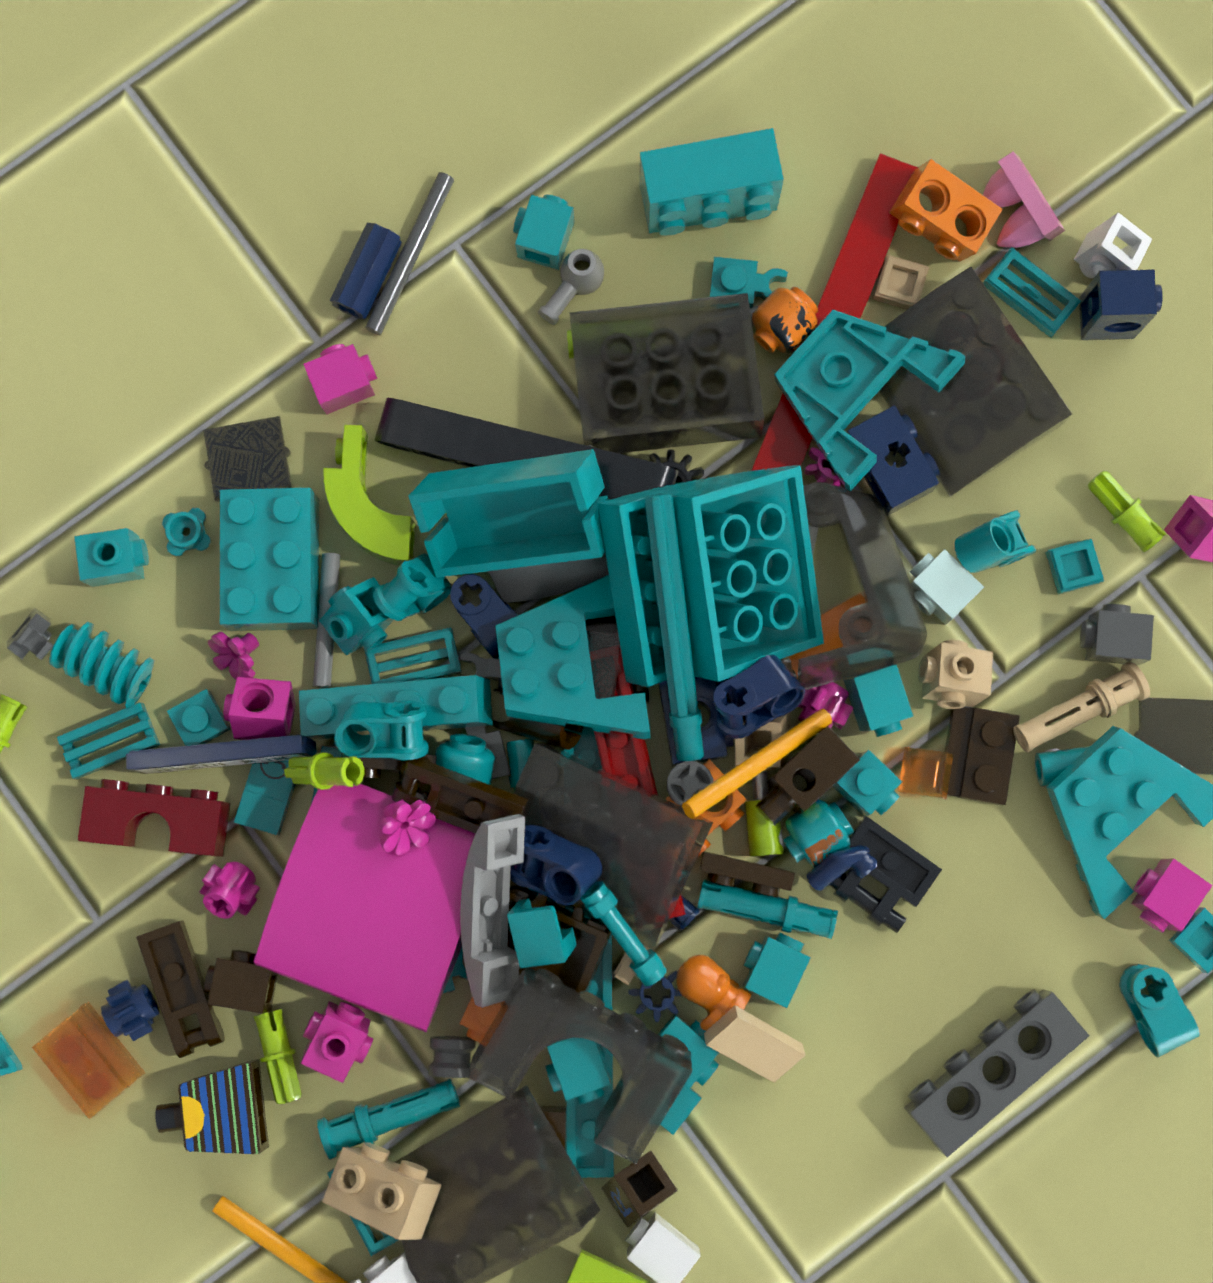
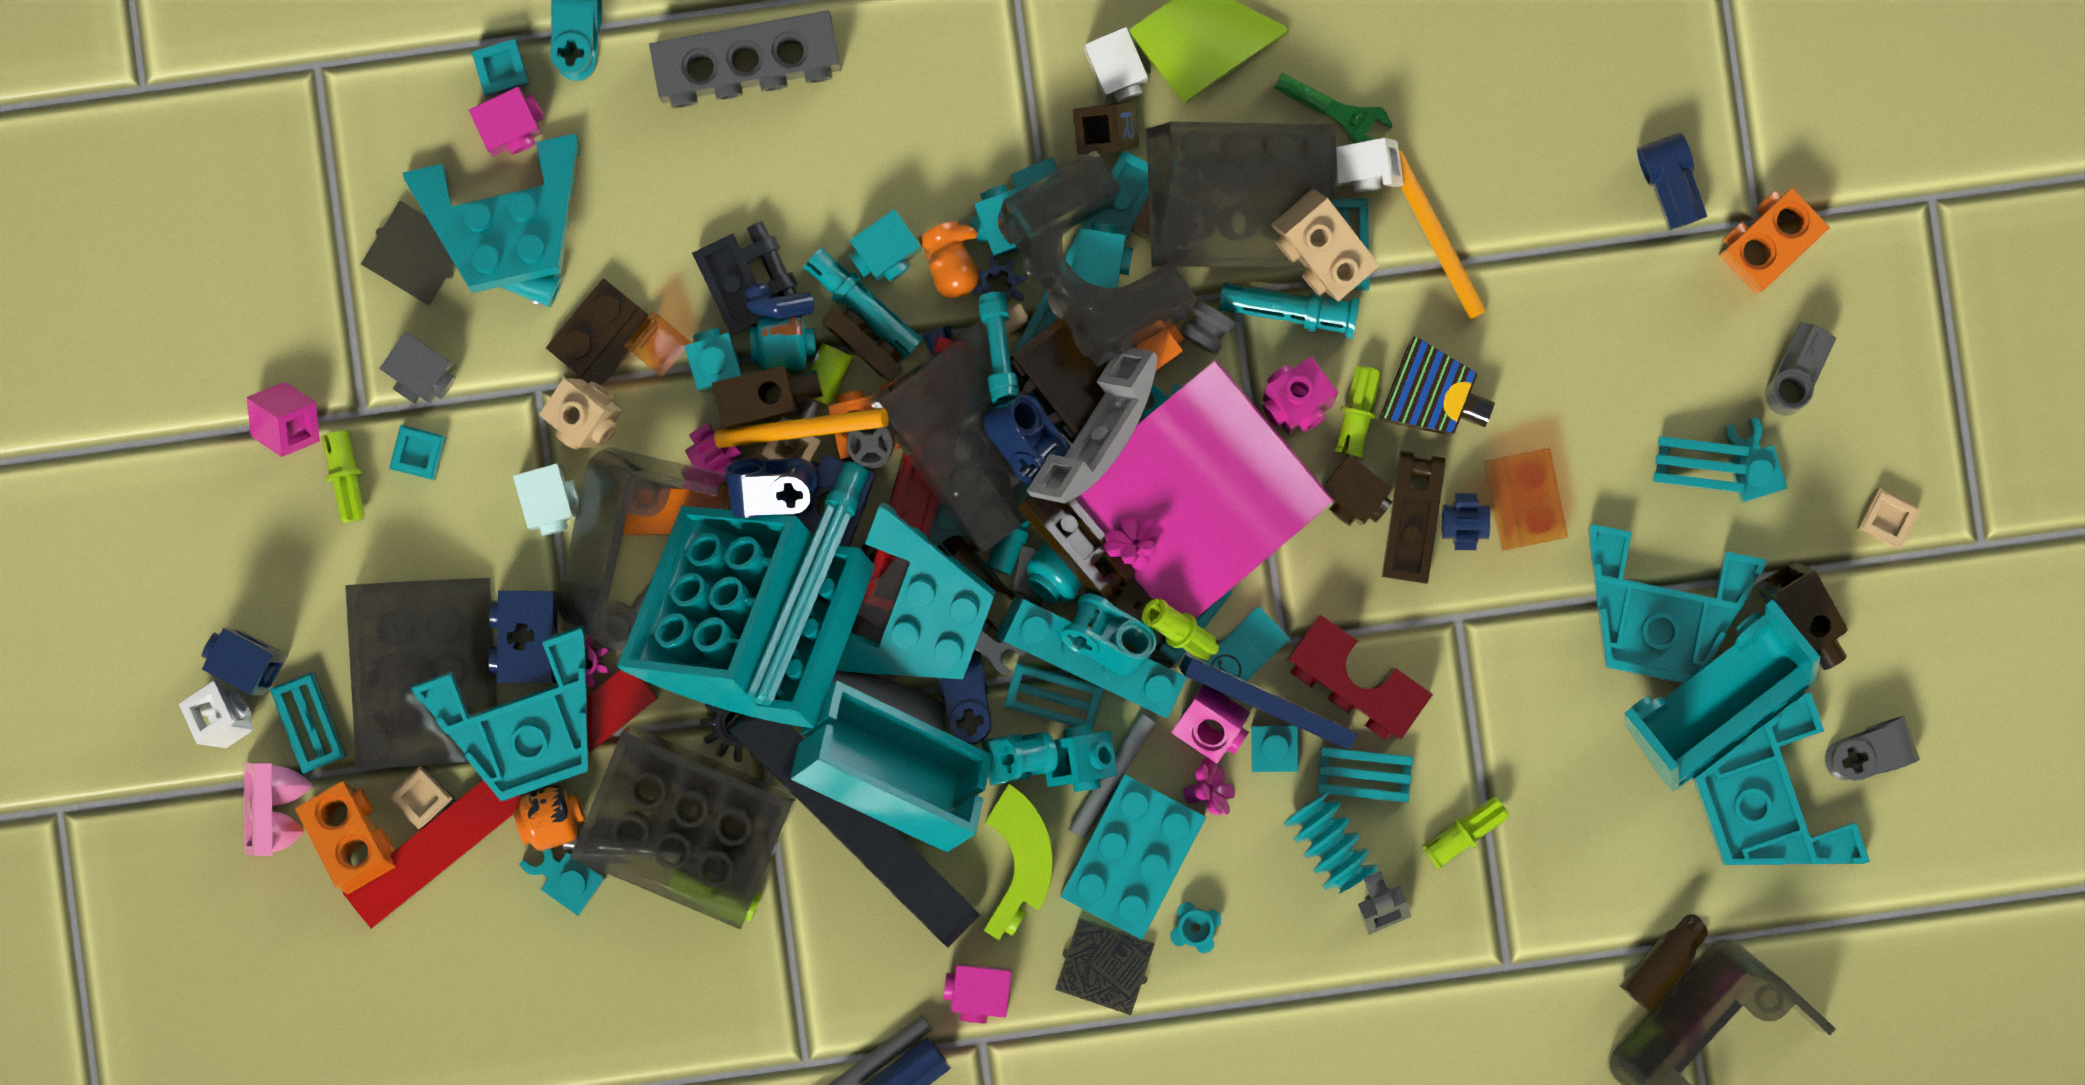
camera: 155 degrees left, 5 degrees up
teal brick [74,528,149,587] -> none
dark pink gear [199,862,260,919] -> none
teal panel [507,898,577,968] -> none
teal brick [513,194,575,270] -> none
light grey bar [538,249,604,325] -> none
teal brick [639,128,784,236] -> none
tan tile [704,1005,806,1083] -> none
teal brick [843,664,914,737] -> none
teal piece [955,510,1036,573] -> none
tan pin [1013,661,1150,753] -> none

